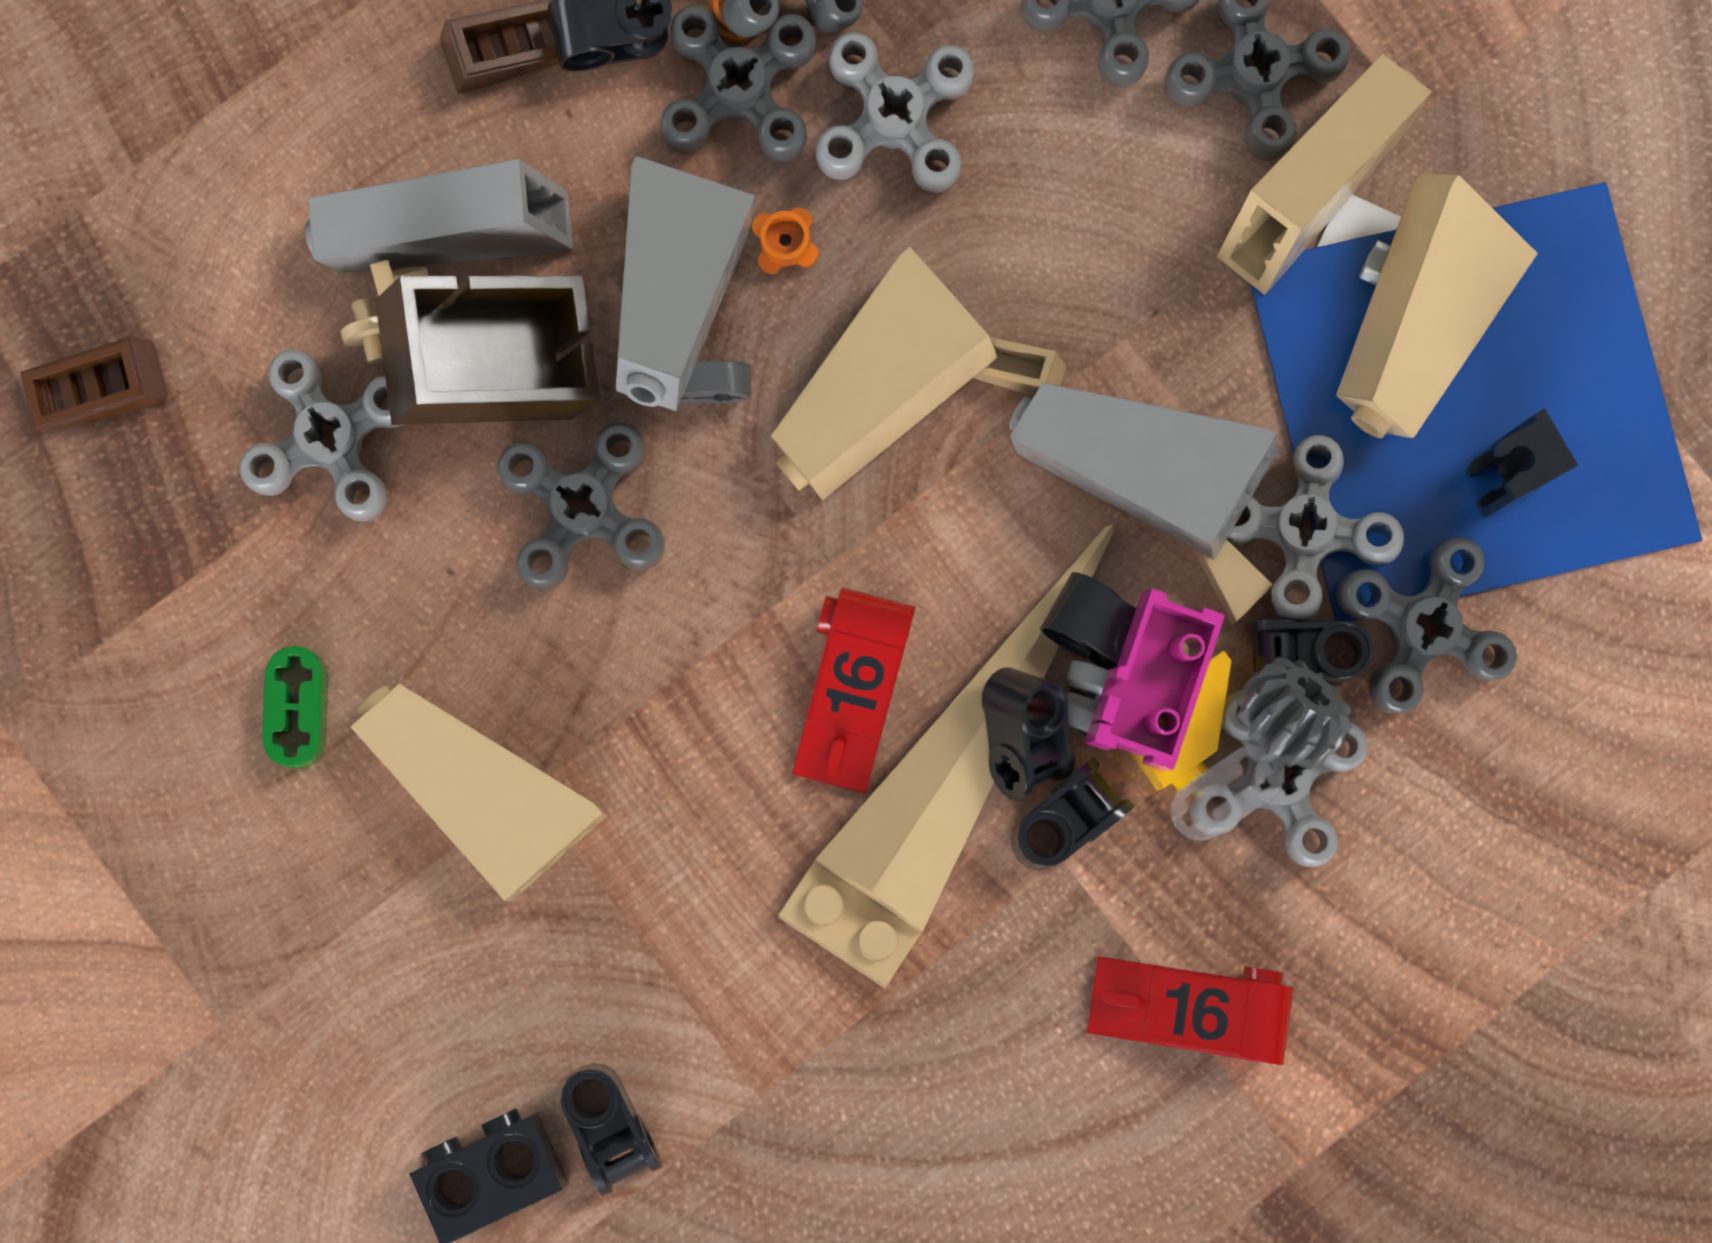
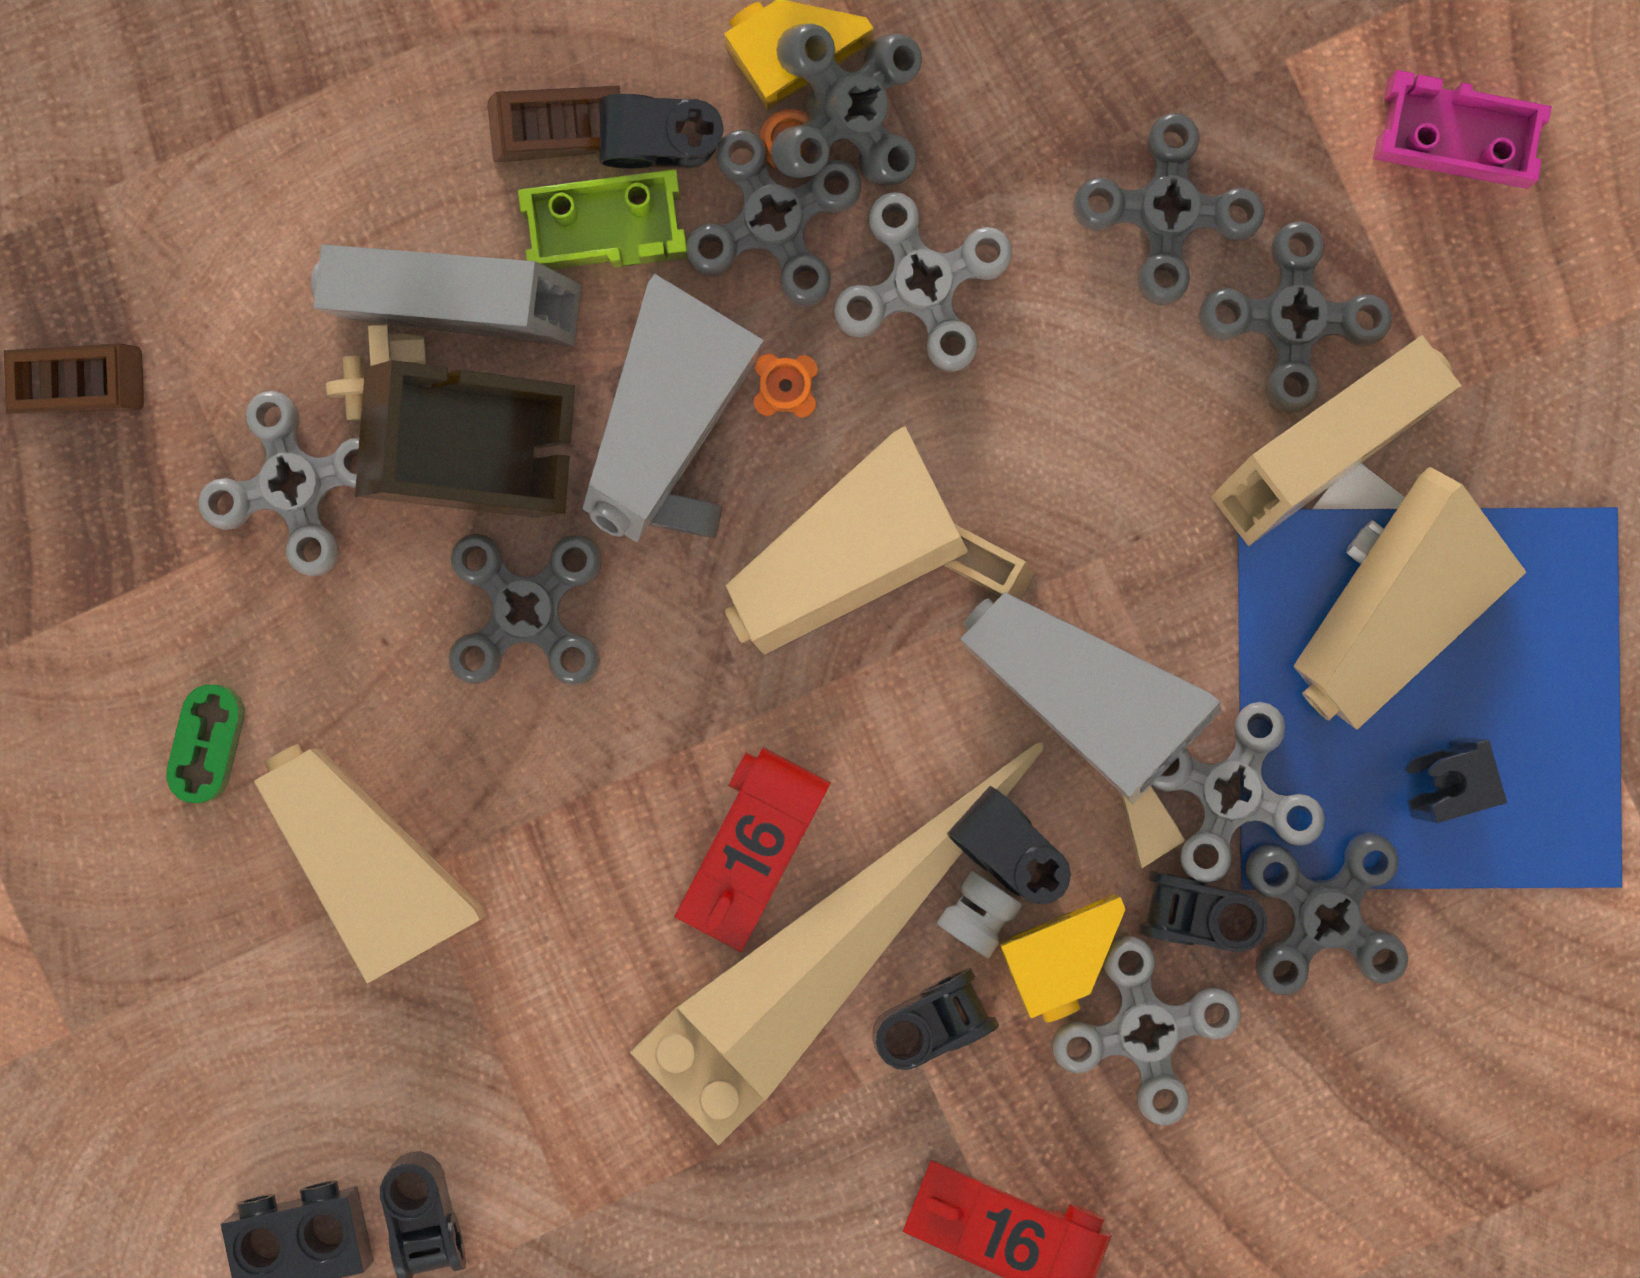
camera: 15 degrees right, 5 degrees up
black piece [982,667,1075,800] -> none
dark pink piece [1084,588,1225,771] -> none
clear beam [1171,745,1284,840] -> none
dark grey gear [1237,657,1352,770] -> none
none -> lime piece [518,169,688,270]

